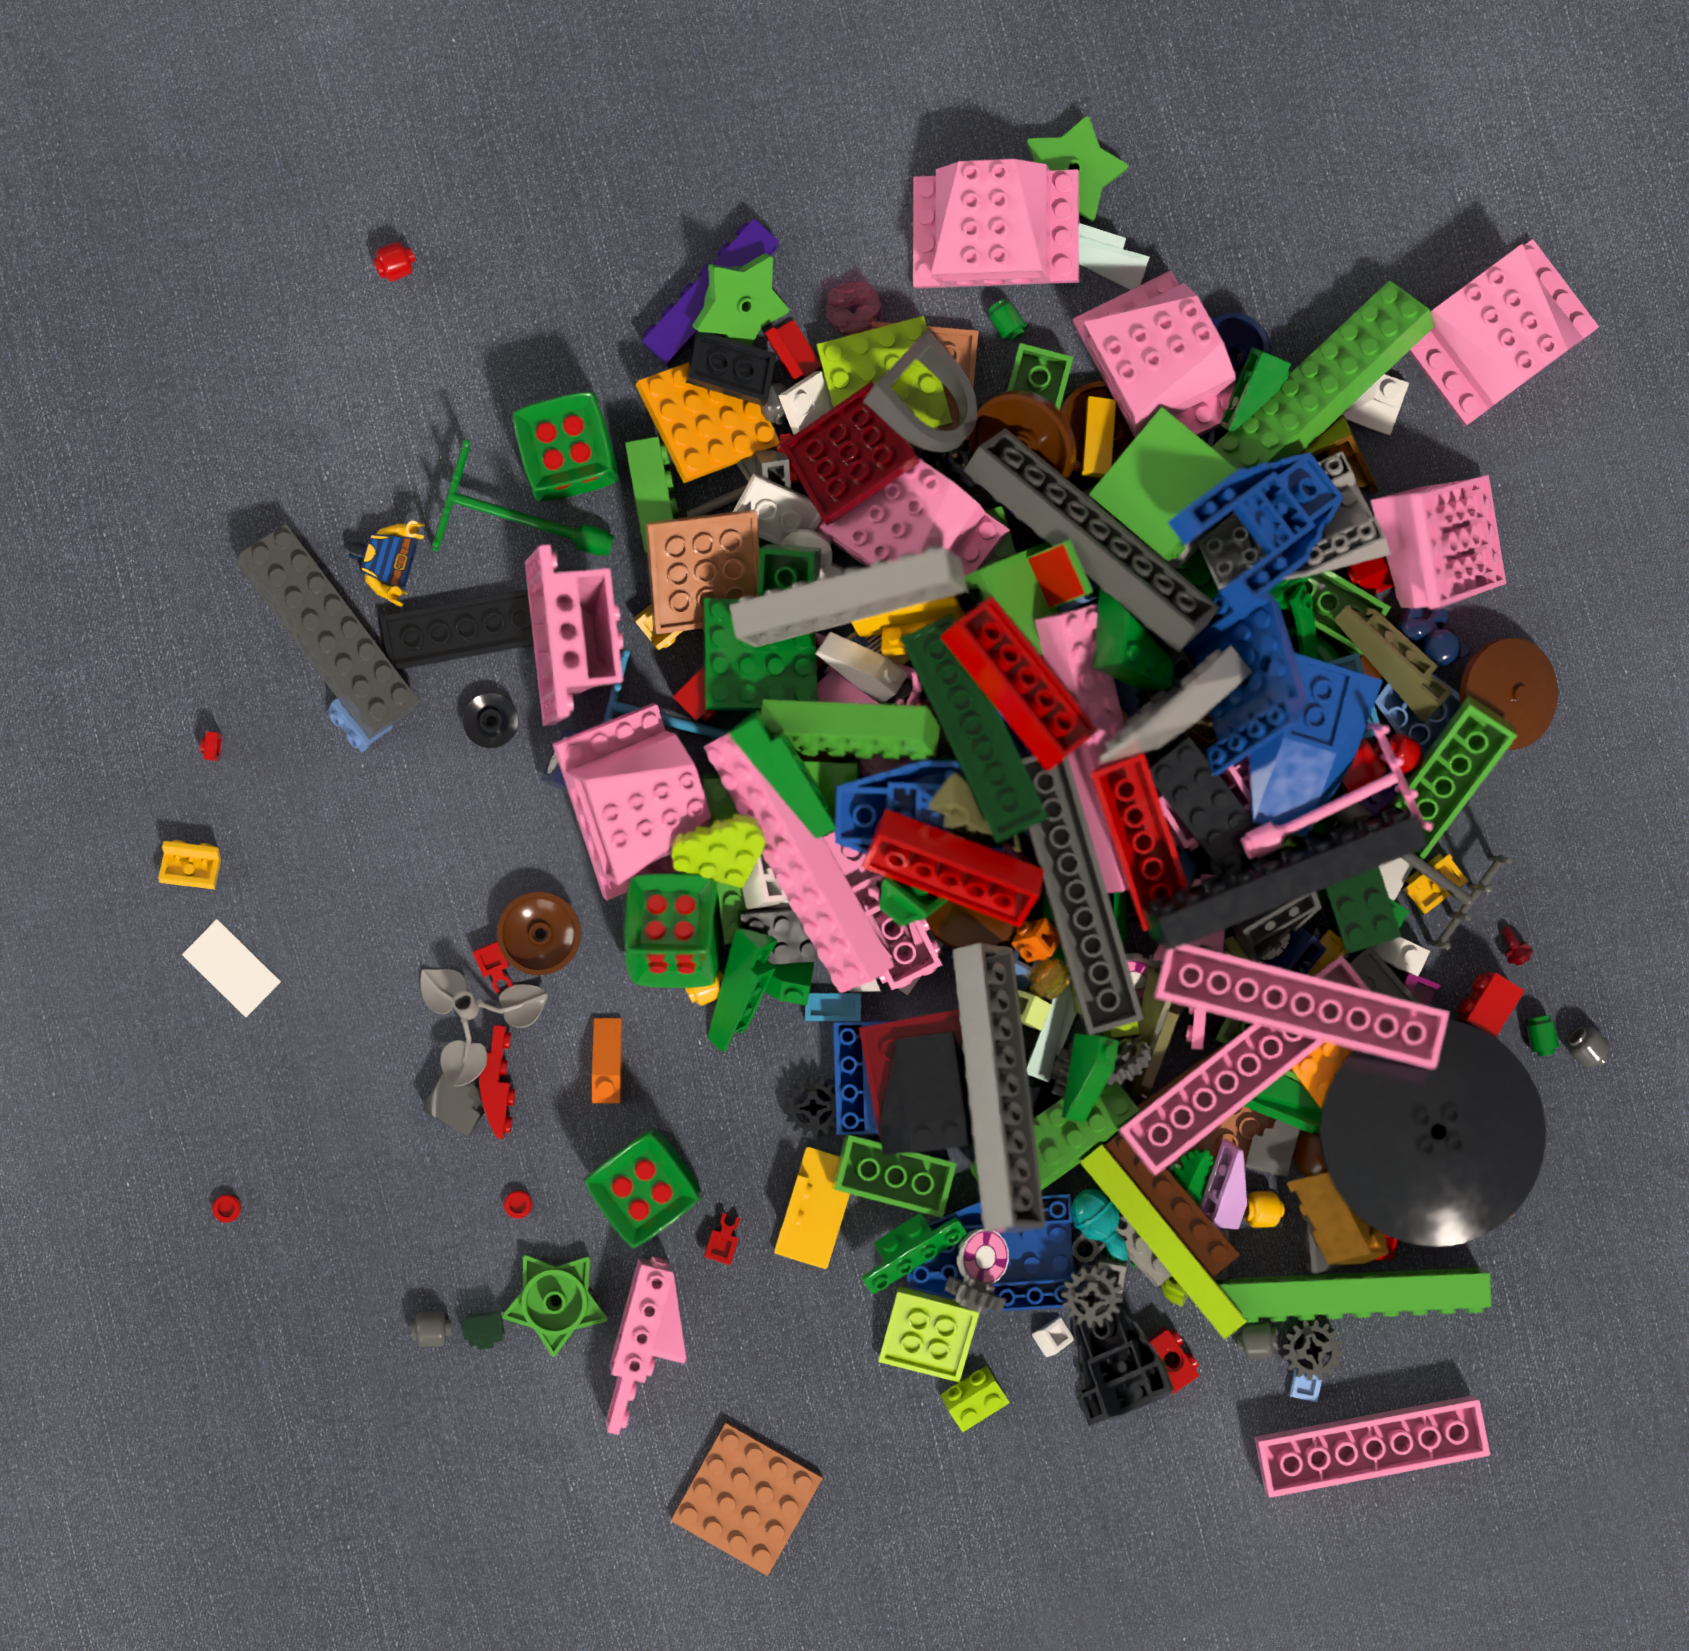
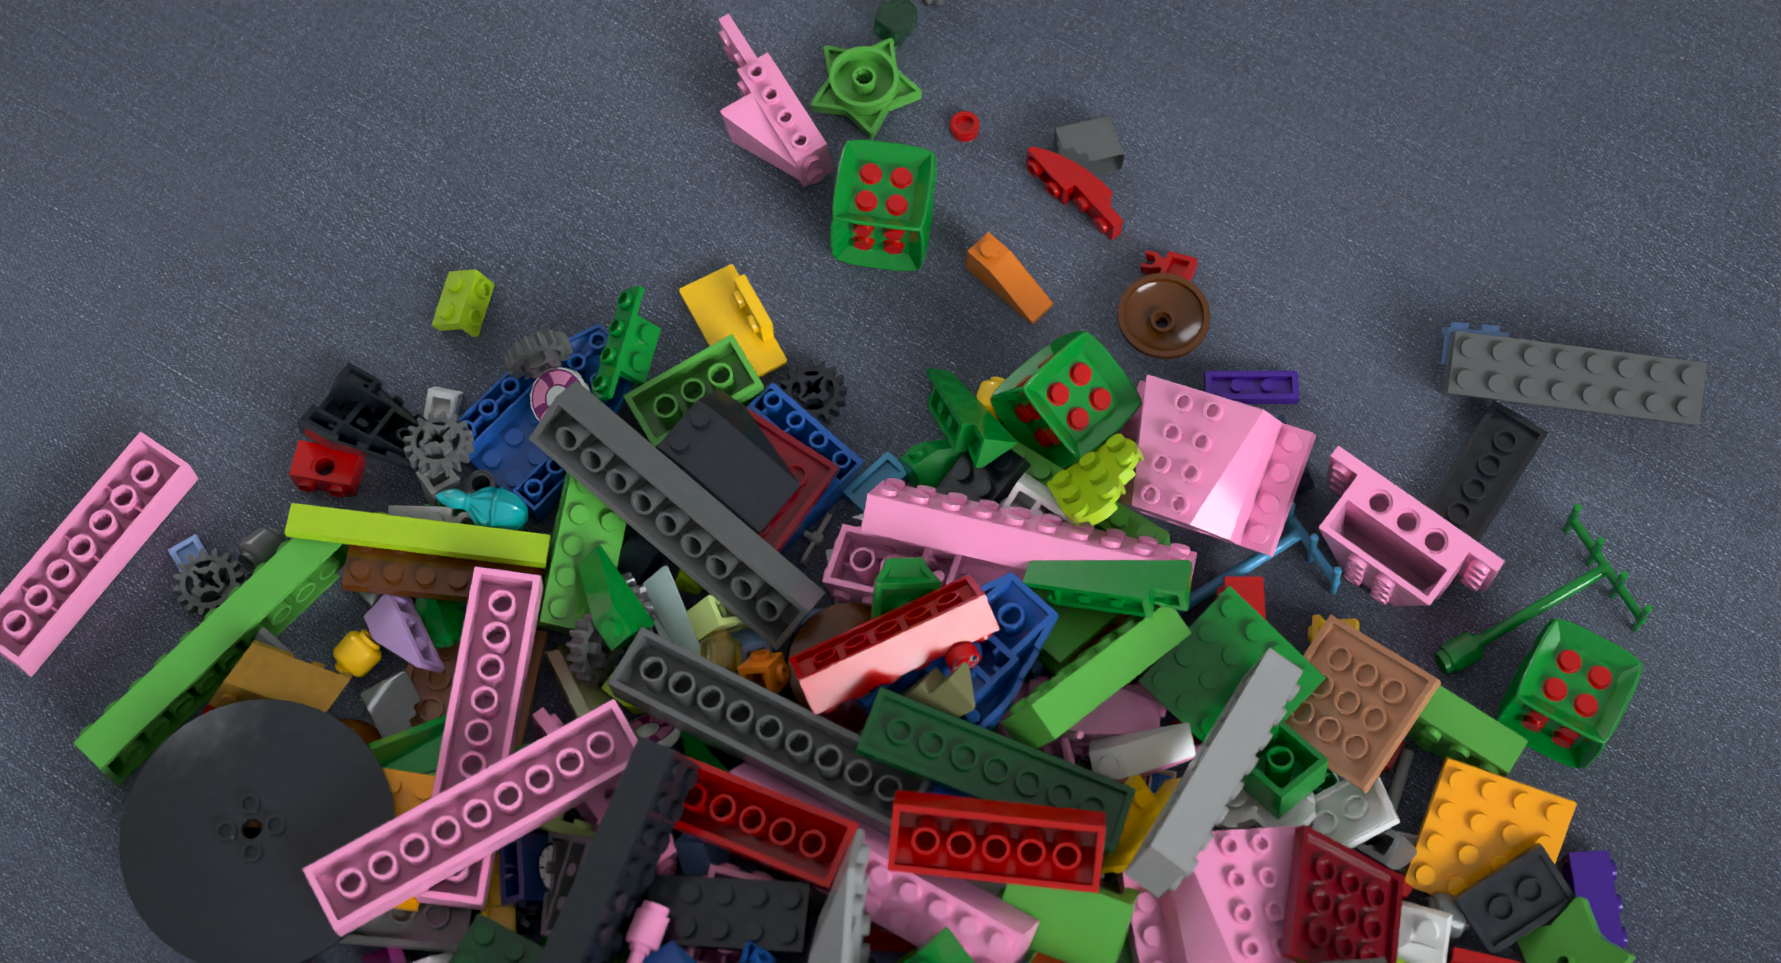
camera: 135 degrees right, 20 degrees down
yellow bracket [158,840,221,889] -> none
white sticker [182,919,281,1017] -> none
red plate [200,731,223,762] -> none
torso [348,521,425,607] -> none
light grey plant [421,969,548,1087] -> none
black dish [463,693,519,748] -> none
nougat plate [671,1422,823,1576] -> none
red plate [703,1213,740,1266] -> none
lime plate [878,1286,979,1382] -> none
none -> light grey piece [800,512,832,566]
none -> red tile [945,643,981,672]
none -> dark purple plate [1203,371,1300,404]

